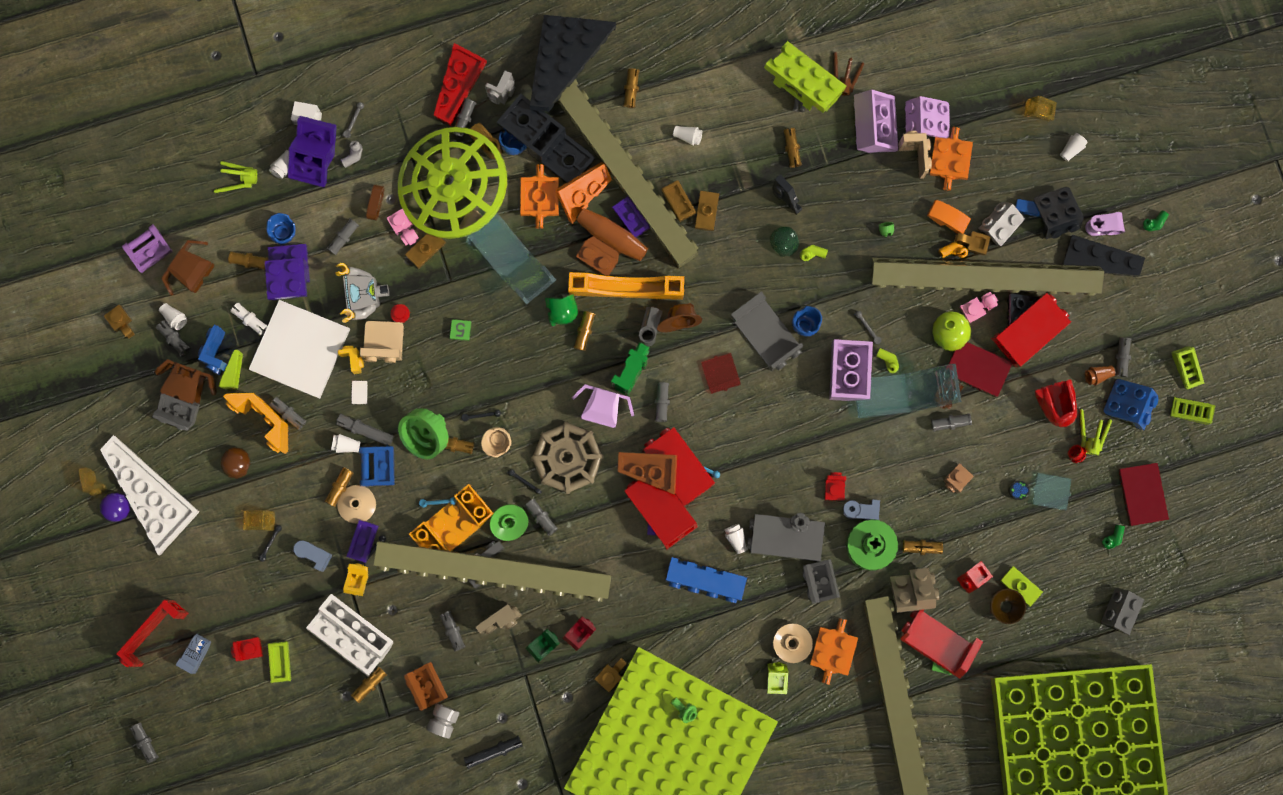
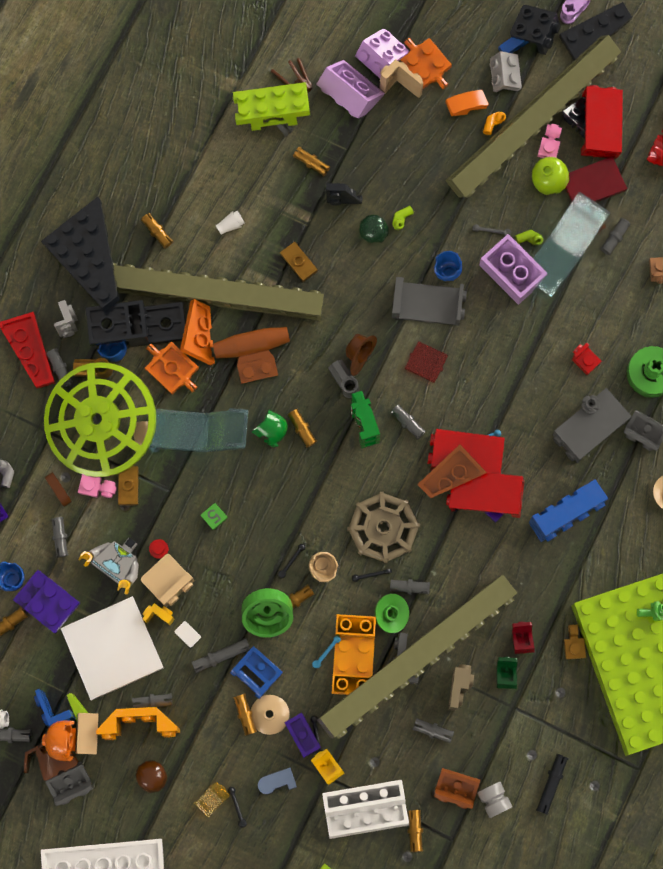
camera: 45 degrees left, 5 degrees down
white pin [231,303,267,335] -> none
white cone [331,434,360,453] -> none
light orange arch [569,272,684,300] -> none
lavender piece [572,384,634,428] -> none
dark purple plate [612,197,650,237] -> none
pearl gold plate [661,180,696,223] -> none
white cone [725,524,747,554] -> none
sand blue leg [842,500,880,520] -> none
bright green hinge [879,222,894,237] -> none
pearl gold plate [954,231,991,256] -> none
none -> orange cylinder [42,720,76,762]
none -> tan tile [76,713,99,755]

